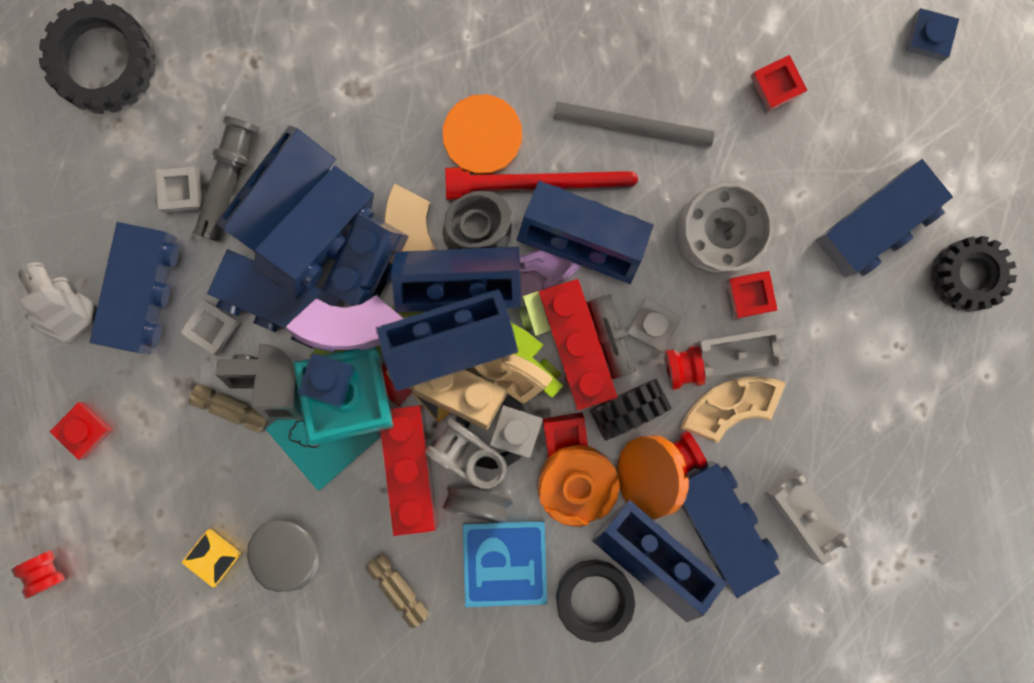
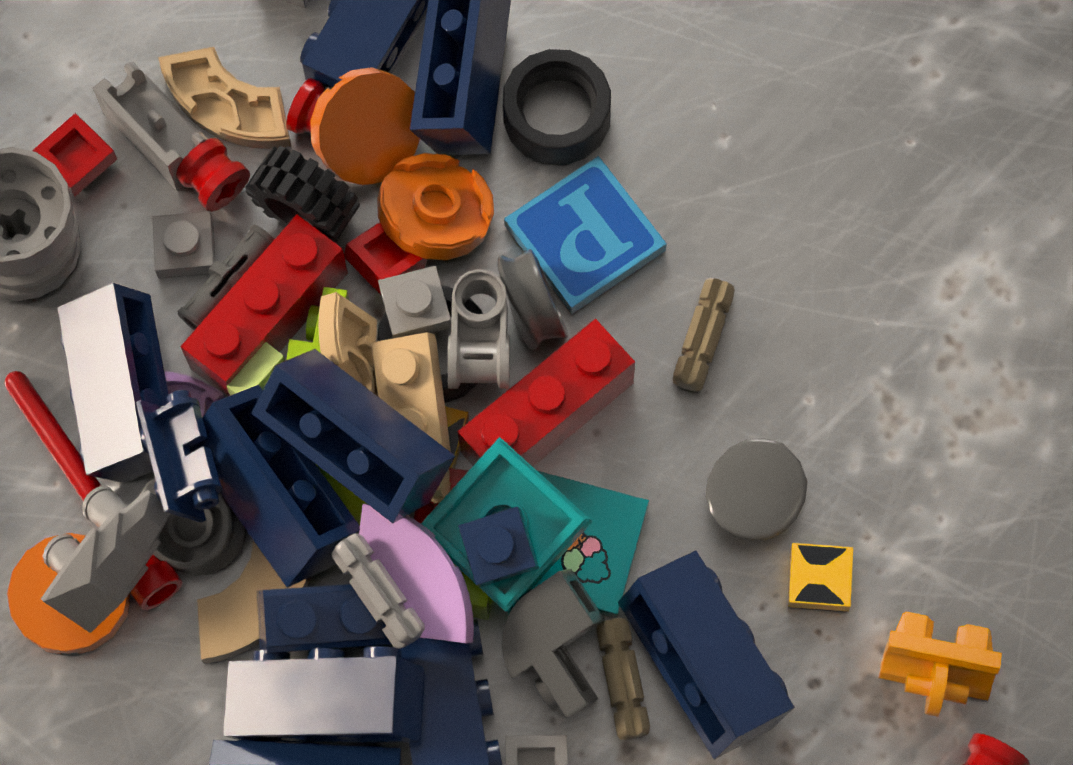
camera: 120 degrees left, 15 degrees down
none -> light grey connector [41,486,170,633]
none -> dark blue hinge [136,390,222,523]
none -> light grey axle [332,533,425,649]
none -> dark blue brick [617,550,795,760]
none -> light orange hips [879,612,1002,717]

